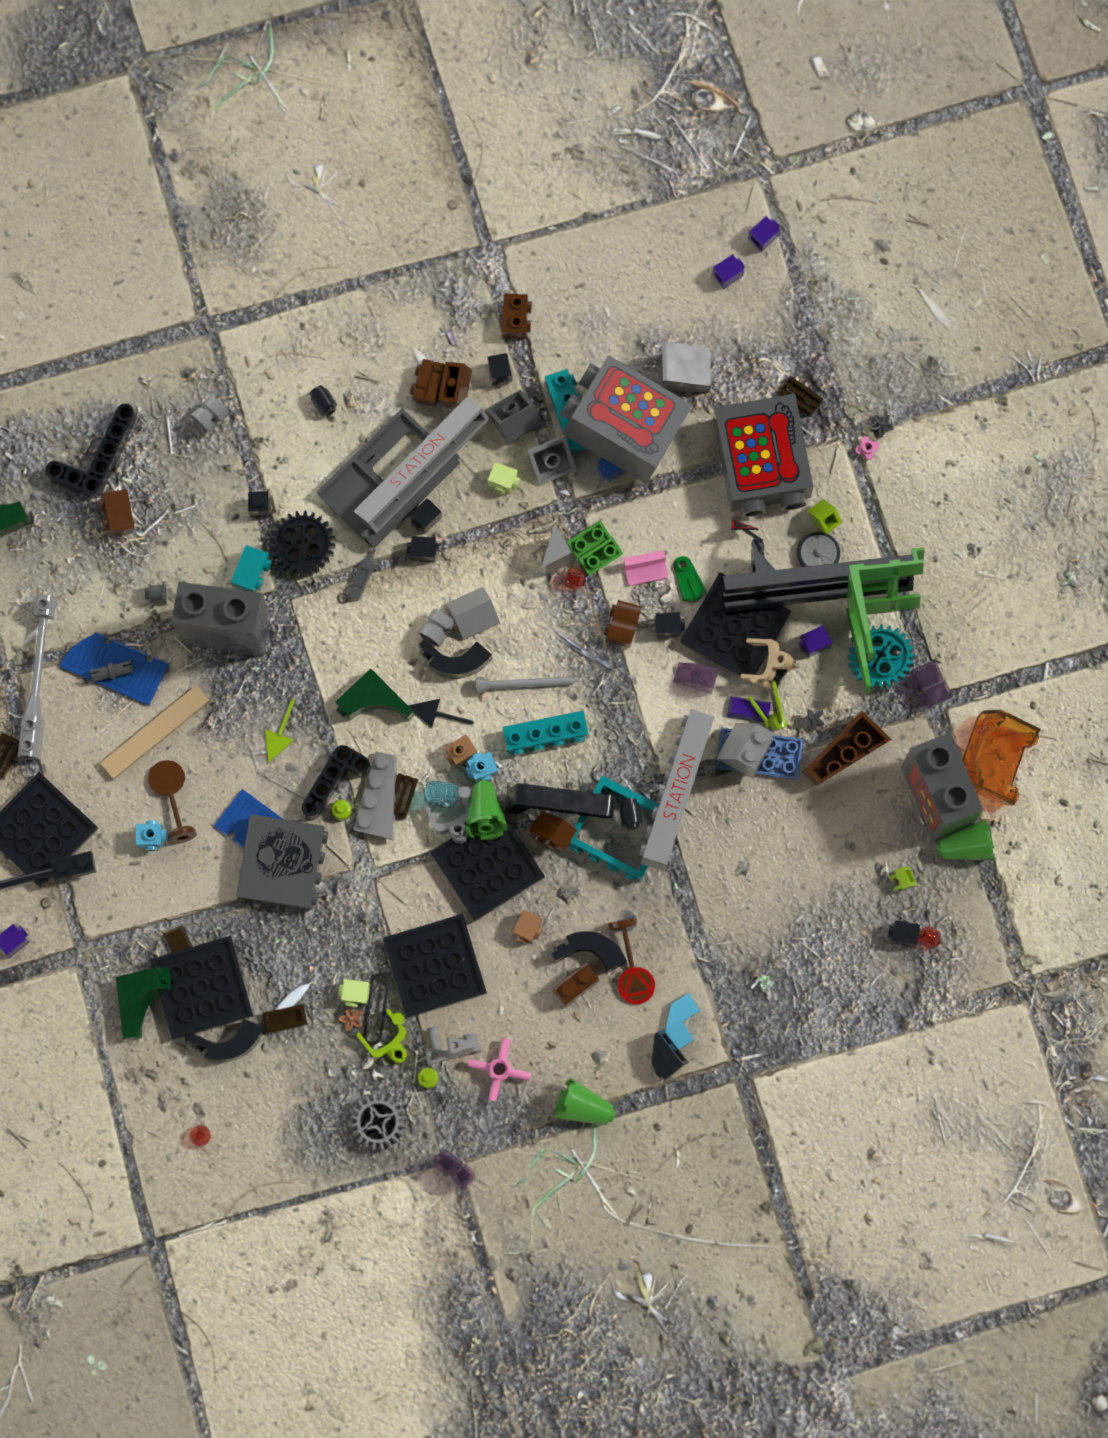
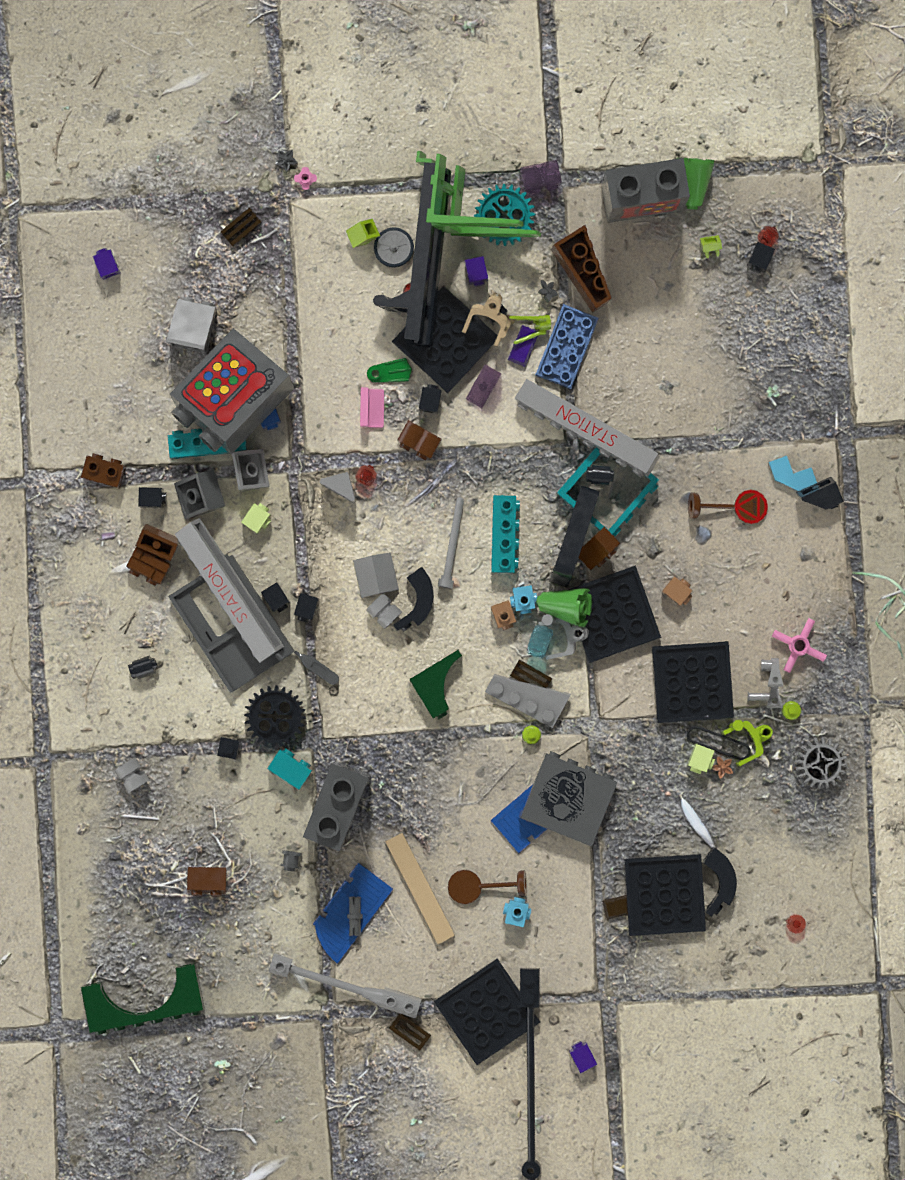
camera: 75 degrees left, 10 degrees up
black beam [45,403,137,499] -> none
dark green arch [115,967,171,1039] -> none
dark brown tile [262,1004,308,1033] -> none
lime piece [265,698,295,763] -> none
black beam [302,745,371,820] -> none
black piece [408,699,474,728] -> none
clear purple brick [433,1149,476,1189] -> none
black arch [551,931,627,973] -> none
reddish brown brick [553,963,599,1007] -> none
bright green cone [555,1078,616,1125] -> none
bright green slope [566,520,623,576] -> none
brick [713,394,813,517] -> none
light grey slope [716,723,775,779] -> none
black piece [731,520,763,543] -> none
dark purple brick [748,216,780,252] -> none
clear orange windscreen [962,709,1040,806] -> none

